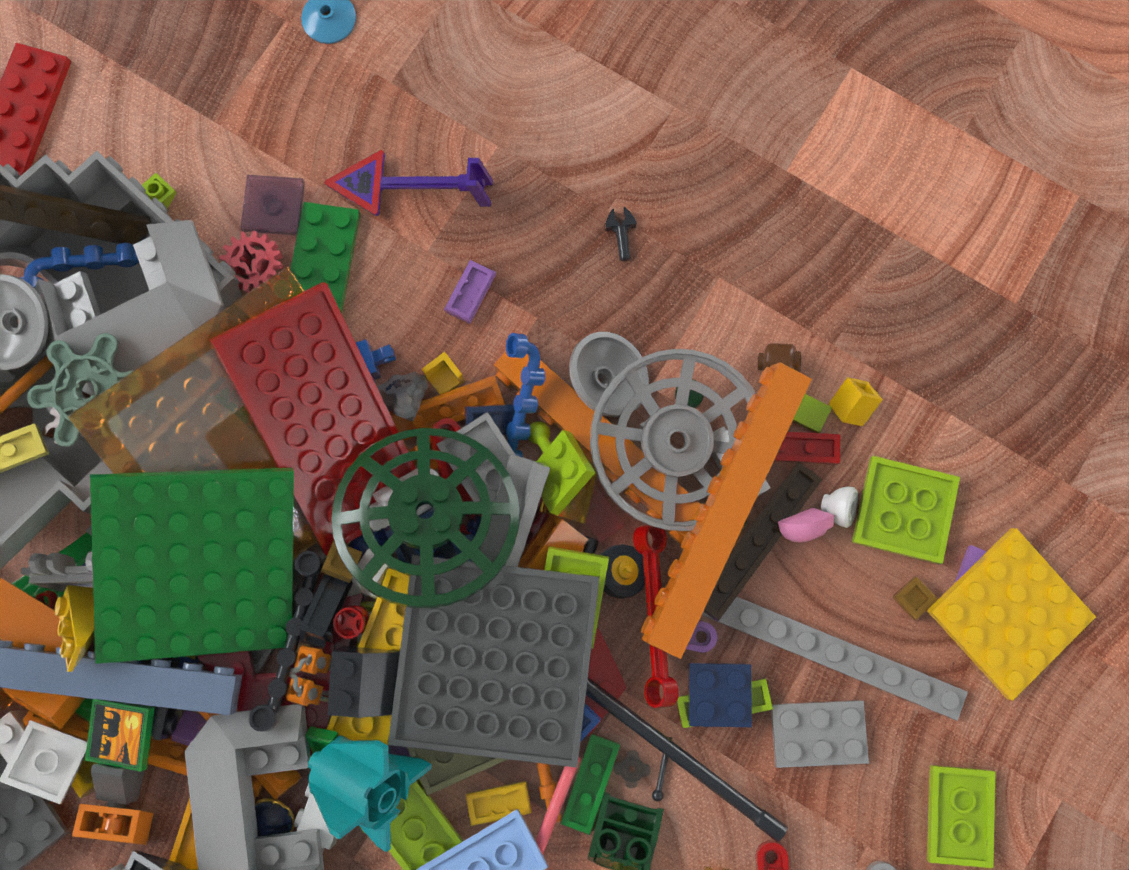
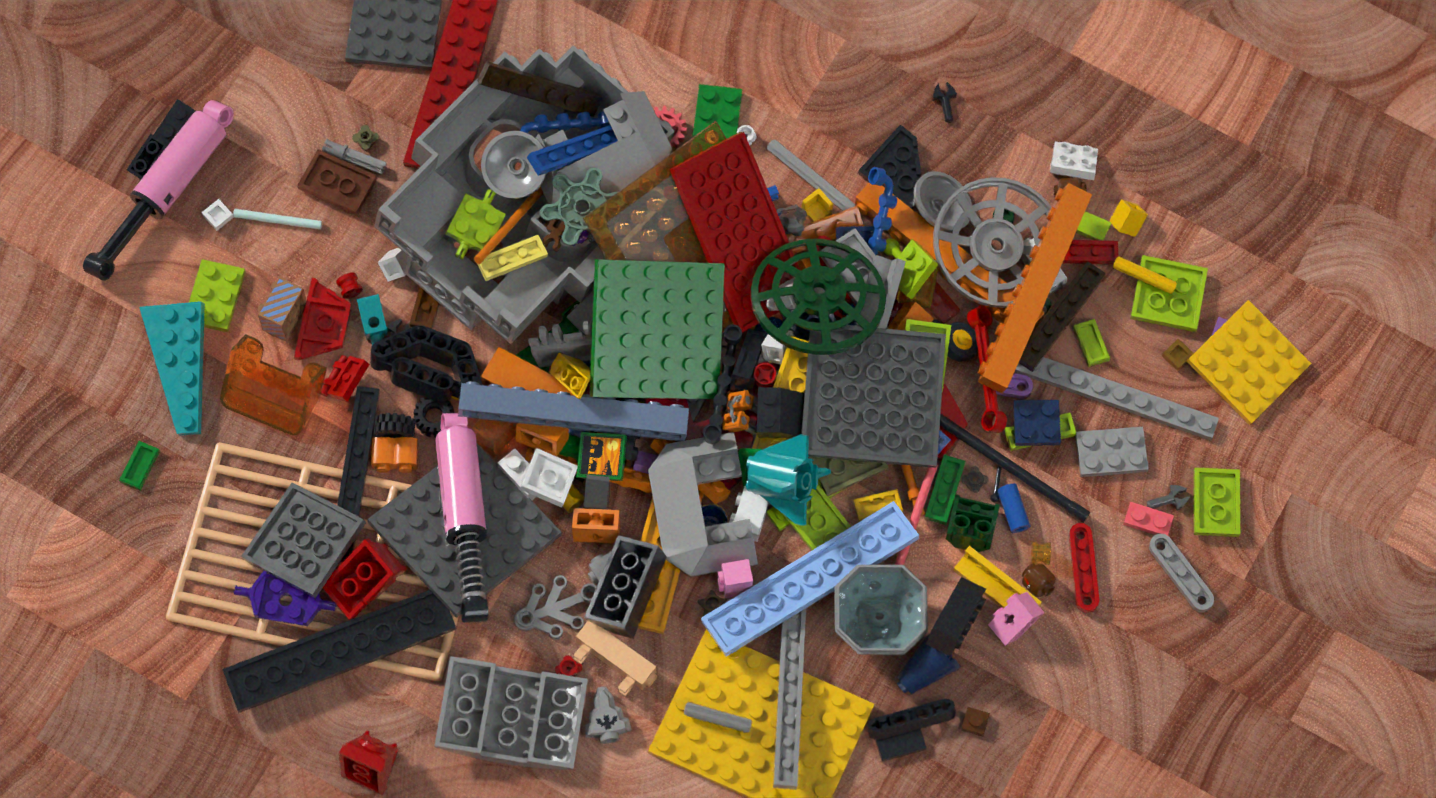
camera: 10 degrees left, 10 degrees down
clear purple plate [240,175,305,235] -> none
pearl gold plate [321,541,362,583] -> none
dark purple piece [324,150,493,216] -> none
medium lavender plate [444,260,496,324] -> none
bright pink brick [778,508,835,542] -> none
white brick [821,487,858,528] -> none
none -> blue plate [527,125,618,176]
none -> white plate [737,125,756,145]
none -> light grey axle [767,139,856,211]
none -> black plate [858,125,921,209]
none -> blue piece [997,483,1031,533]
none -> white plate [1050,141,1098,180]
none -> lime tile [1073,319,1110,367]
none -> yellow axle [1113,257,1177,294]
none -> coral plate [1123,502,1174,536]
none -> dark grey bar [1147,485,1190,511]

